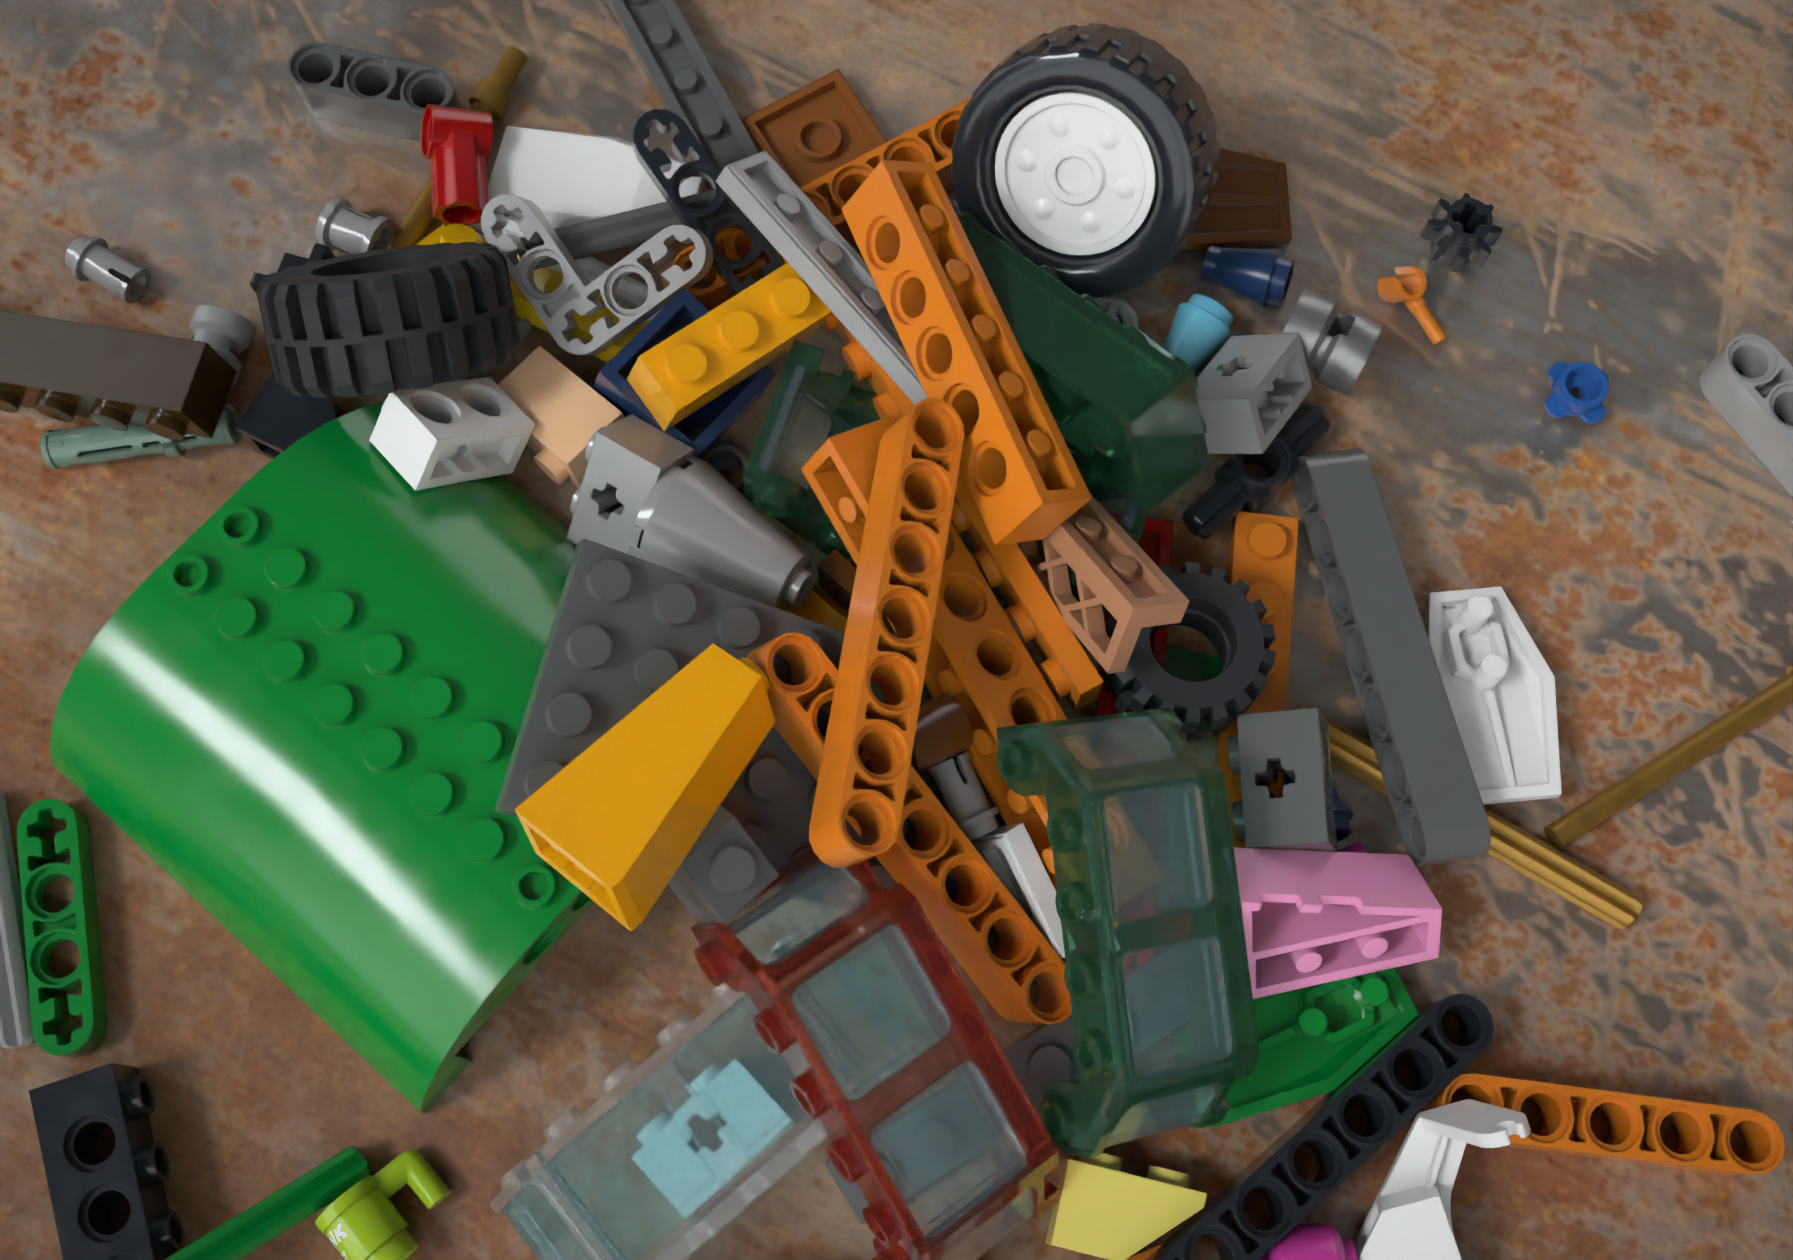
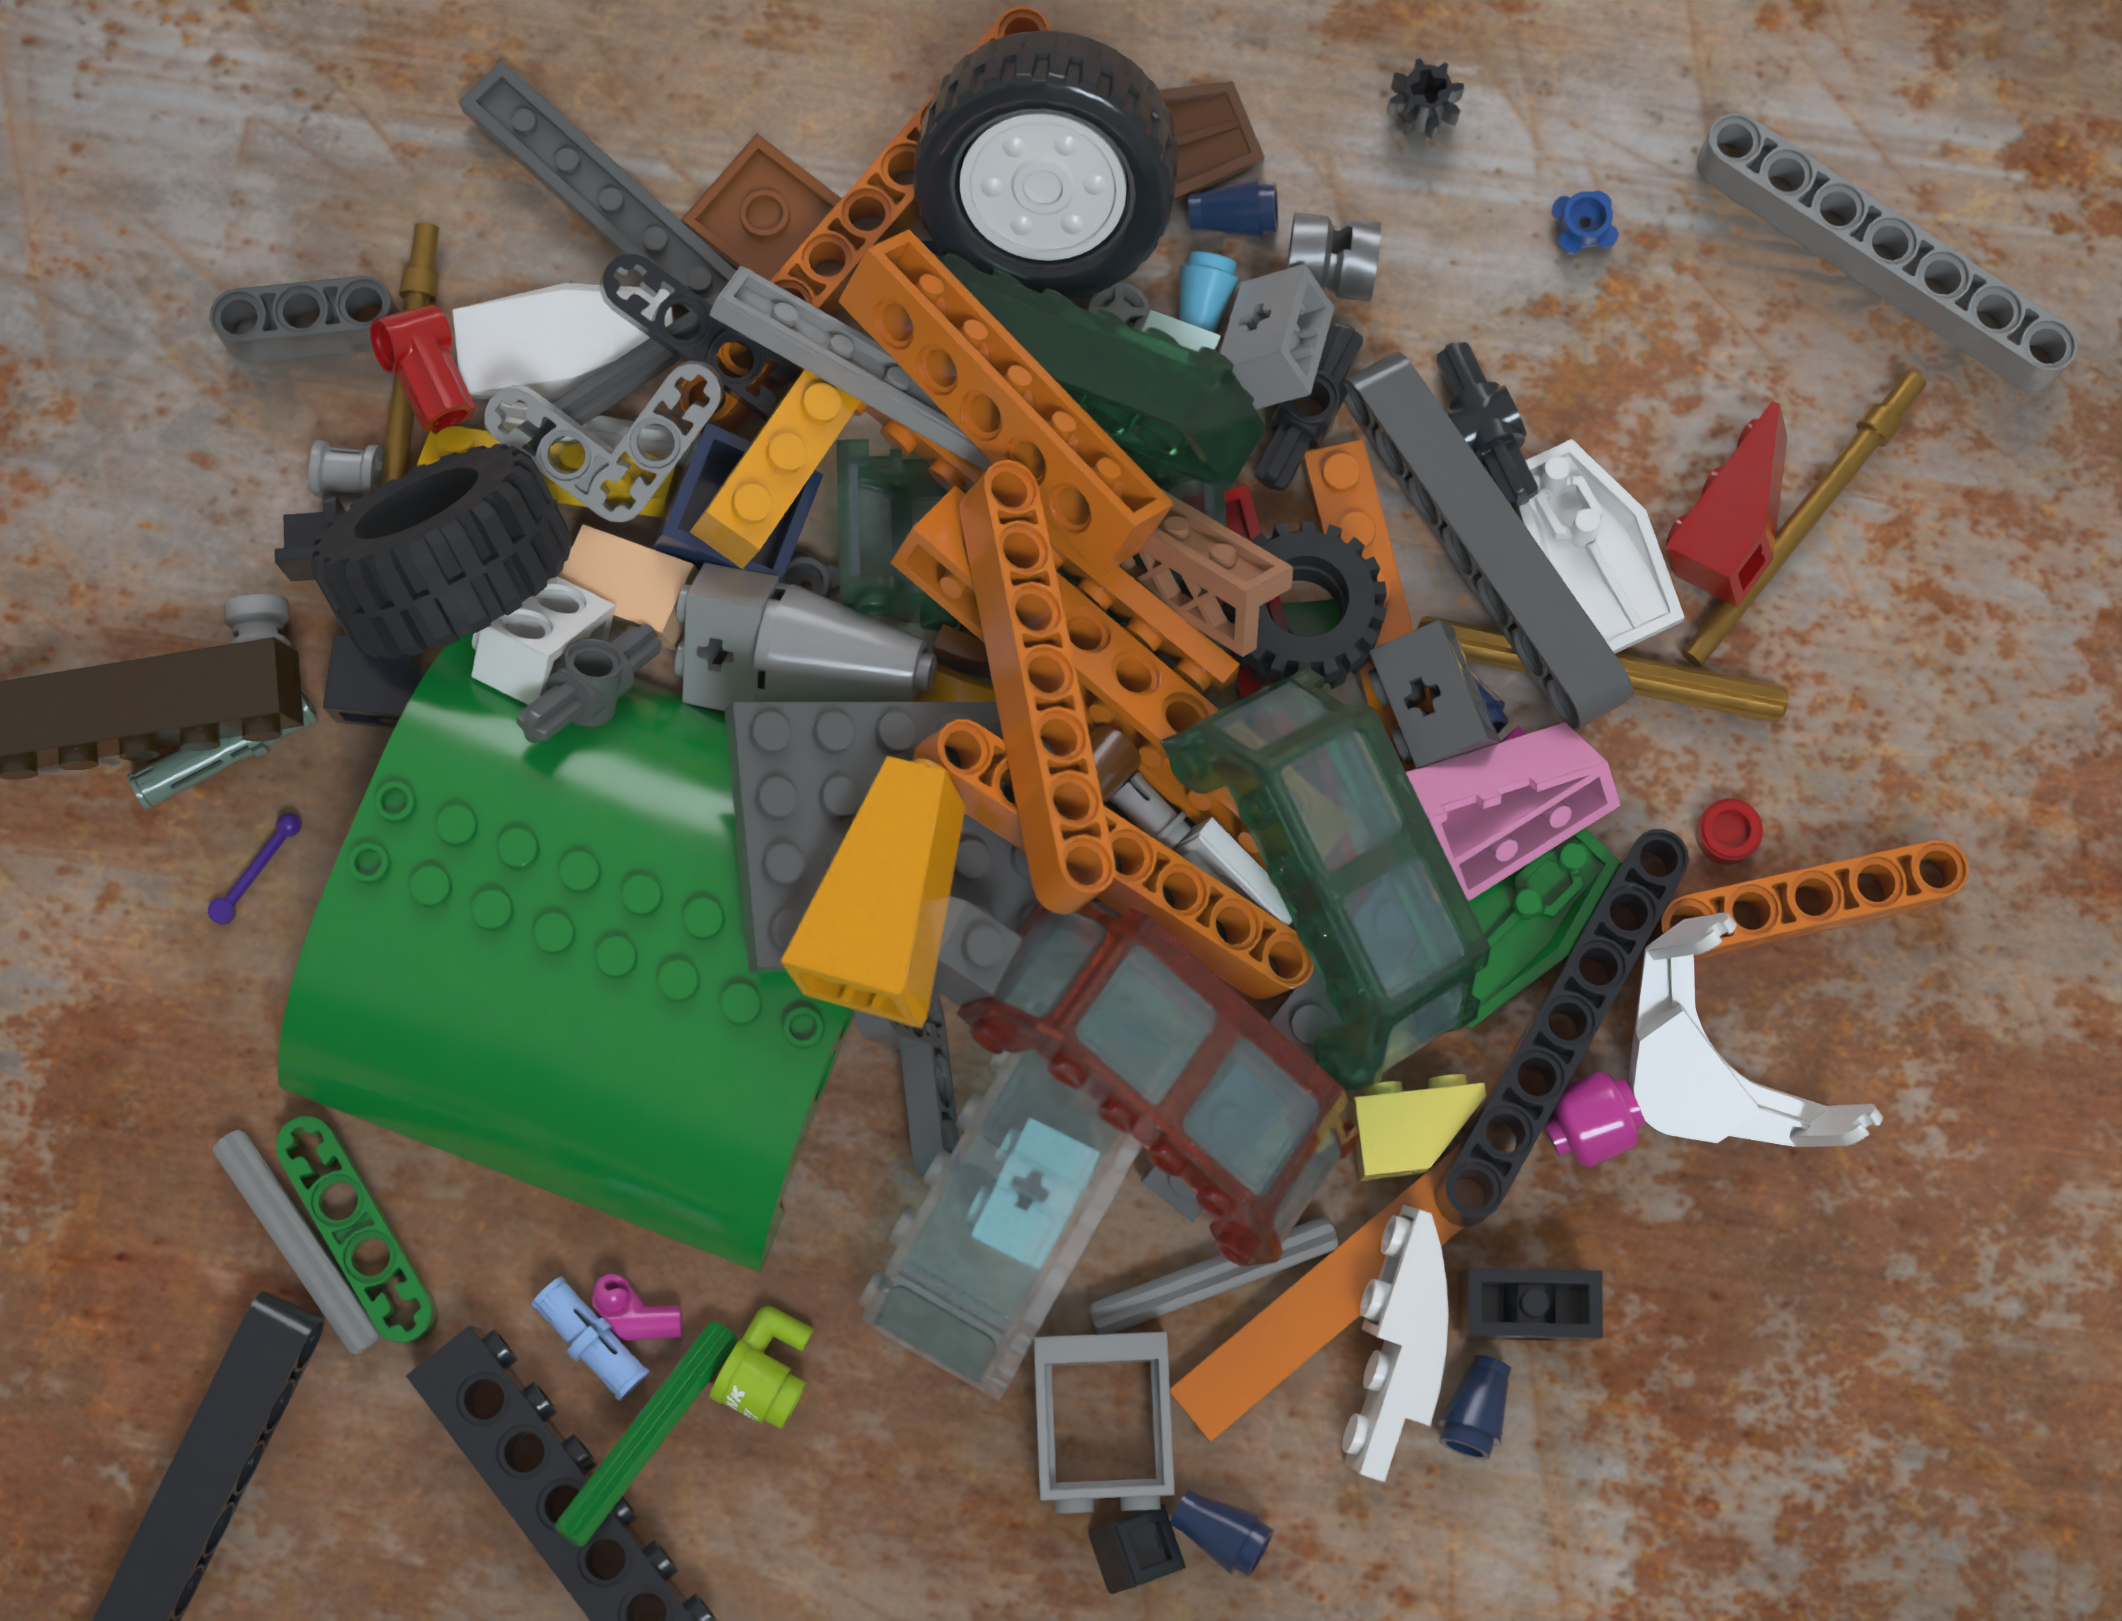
camera: 20 degrees left, 5 degrees up
light grey pin [65,235,151,304] -> none
orange hand [1377,266,1446,345] -> none
none -> dark purple hinge [208,812,302,925]
none -> dark grey axle [517,624,662,743]
none -> light blue pin [530,1276,651,1402]
none -> dark pink arm [592,1273,683,1340]
none -> dark grey beam [854,990,961,1181]
none -> black axle [1436,342,1538,506]
none -> red slope [1666,401,1787,608]
none -> red tile [1695,798,1763,865]

